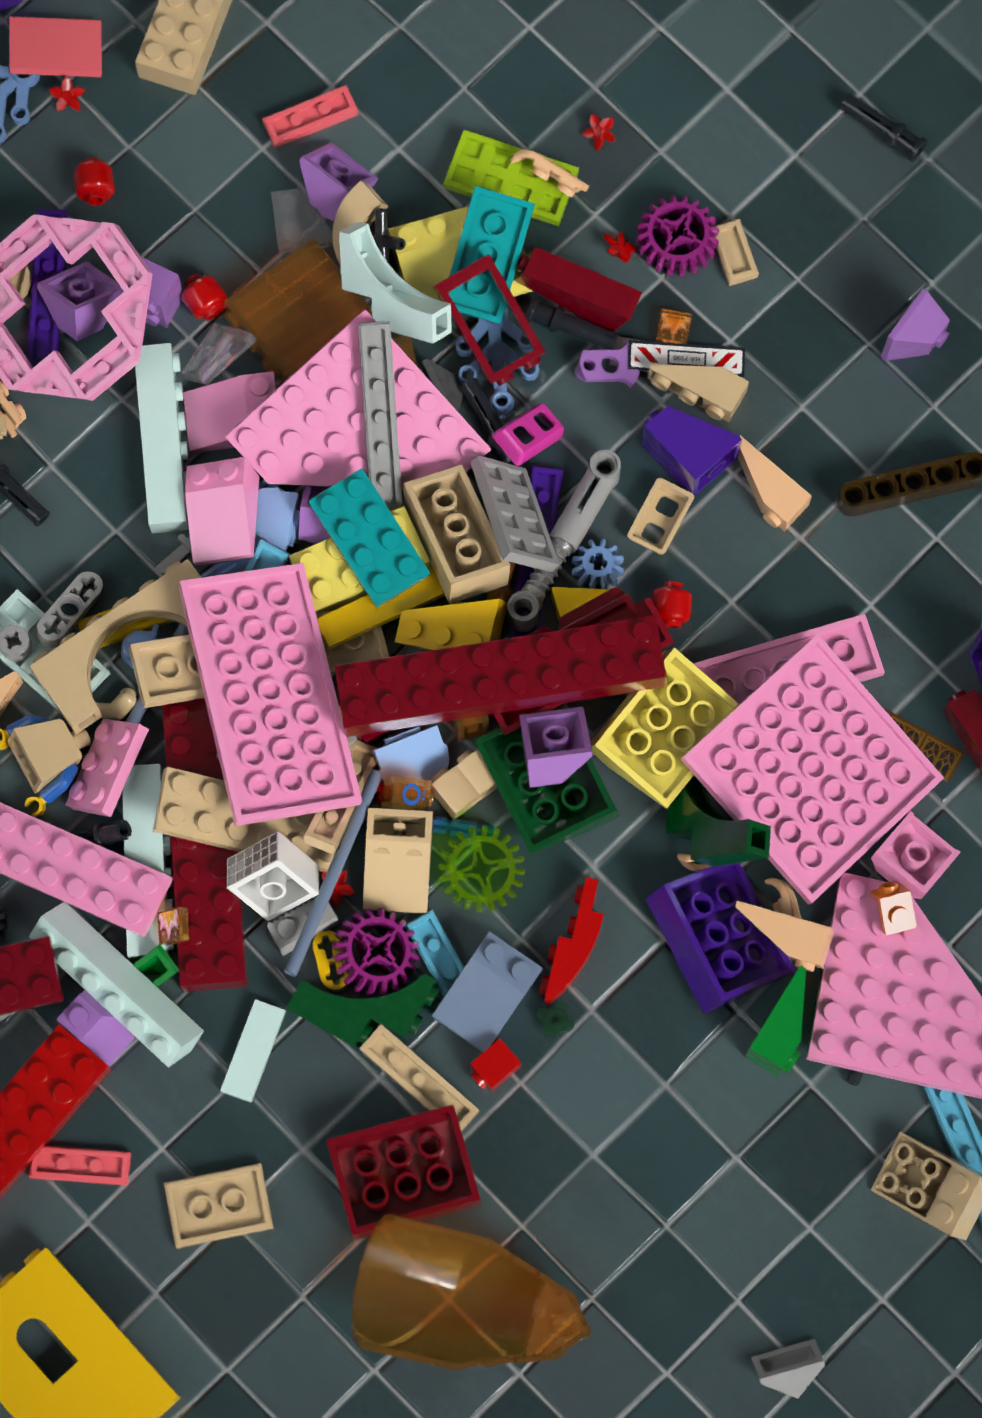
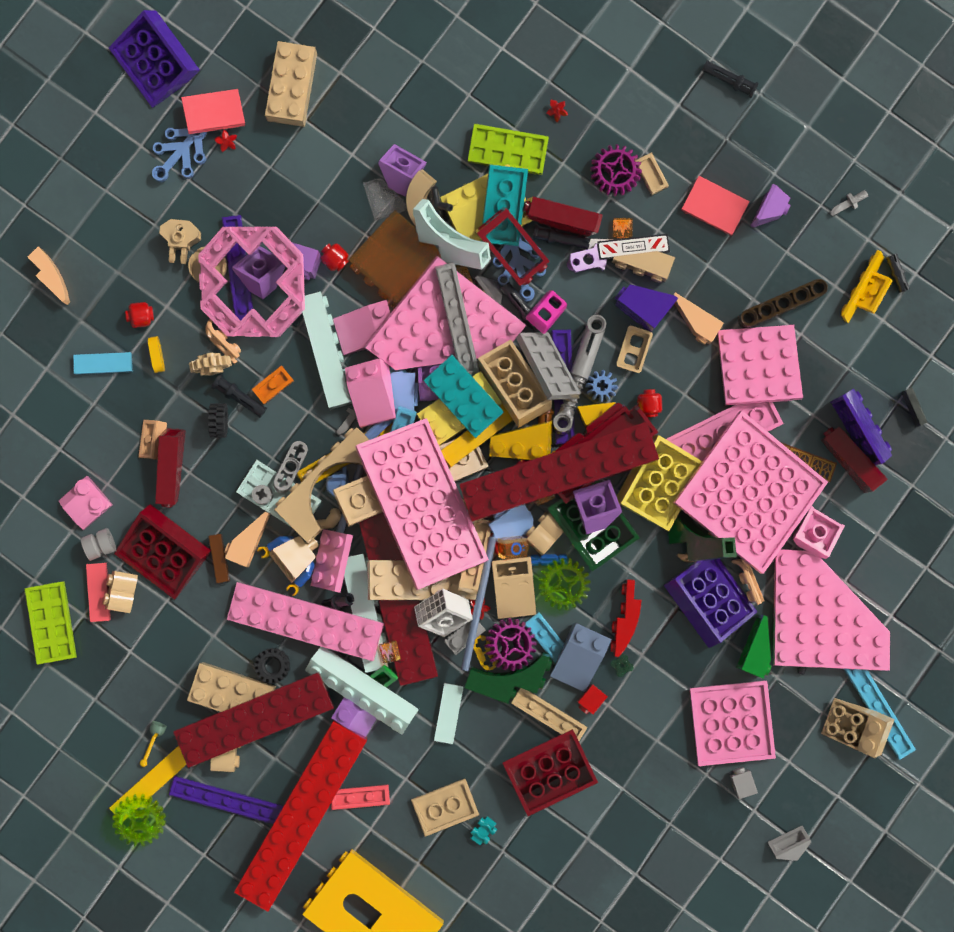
camera: 10 degrees left, 10 degrees up
red head [74,158,115,206] -> none
clear wing [181,323,257,385] -> none
coral tile [262,85,358,148] -> none
clear orange windscreen [351,1214,591,1370] -> none
light nougat piece [510,150,589,197] -> none
red plant [603,232,637,263] -> none
light nougat slope [735,901,834,972] -> none
bracket [870,881,917,936] -> none
none -> orange plate [252,365,294,405]
none -> teal piece [470,816,497,845]
none -> coral tile [681,176,750,236]
none -> bright pink plate [689,680,776,766]
none -> bright pink plate [717,325,803,405]
none -> light grey brick [729,767,758,799]

